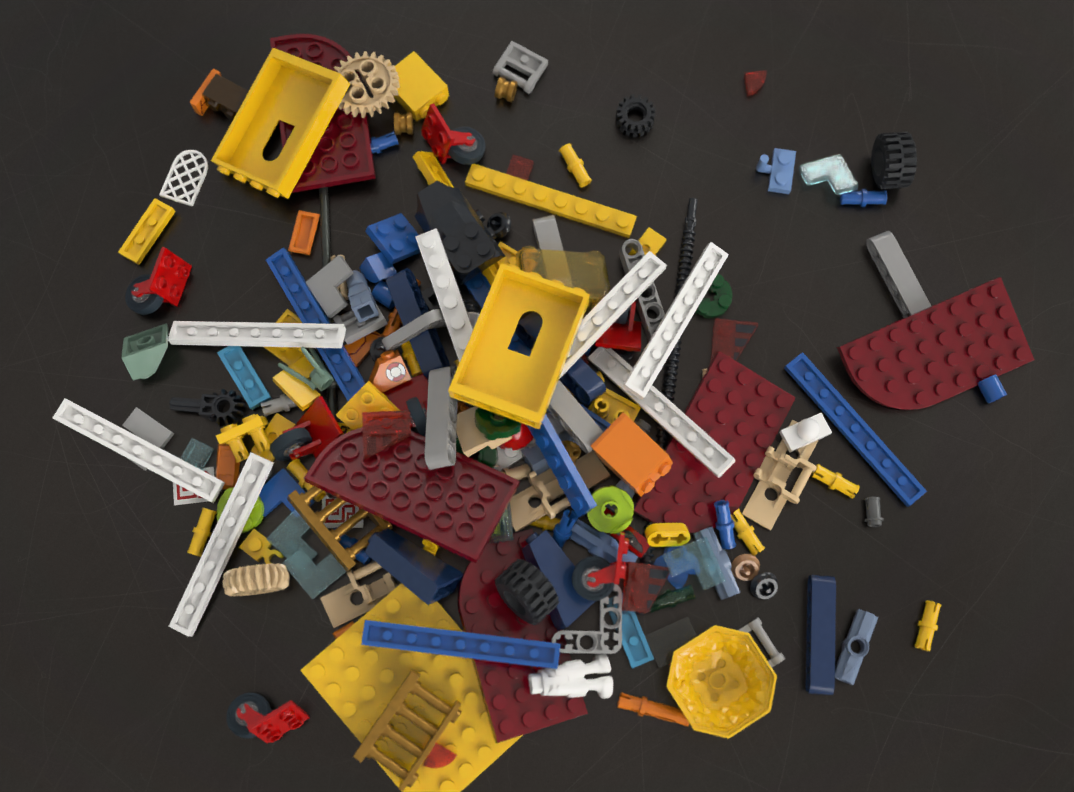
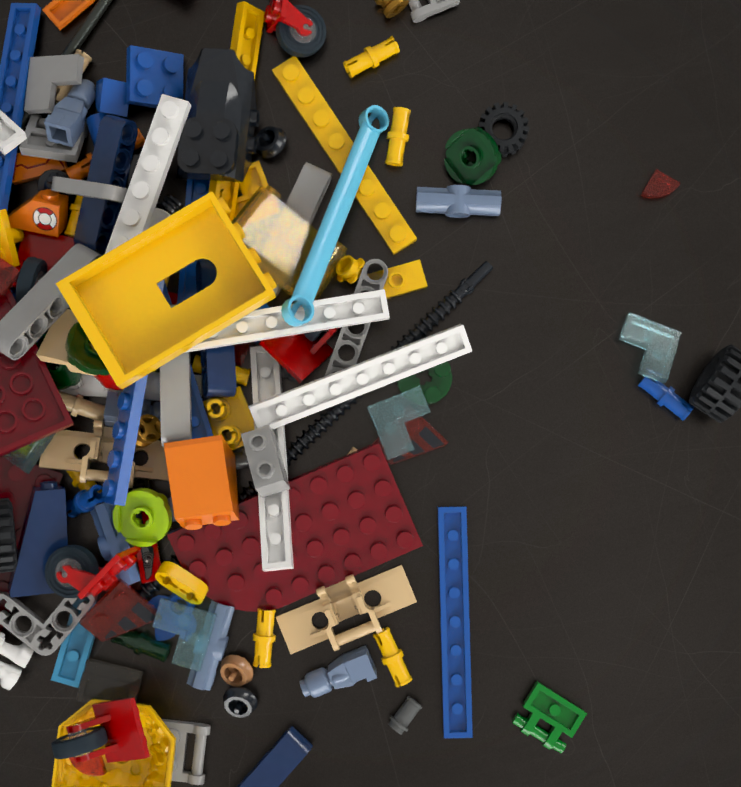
camera: 40 degrees right, 10 degrees up
clear red tile [506,155,534,181] -> none
orange pin [617,692,689,727] -> none
blue pin [714,500,736,549] -> none
medium blue plate [756,148,796,194] -> none
white tile [779,413,832,452] -> none
dark red plate [837,277,1034,410] -> none
light grey beam [866,231,931,318] -> none
blue beam [978,374,1007,404] -> none
none -> red plate [51,697,150,763]
none -> clear red tile [69,756,107,776]
none -> light grey brick [241,425,290,498]
none -> medium azure piece [281,105,389,327]
none -> sand blue piece [299,645,377,698]
none -> yellow plate [336,255,365,284]
none -> yellow pin [343,36,400,78]
none -> clear light blue tile [367,386,430,460]
none -> sand blue piece [416,185,502,218]
none -> dark green plate [444,127,502,185]
none -> green plate [512,681,587,754]

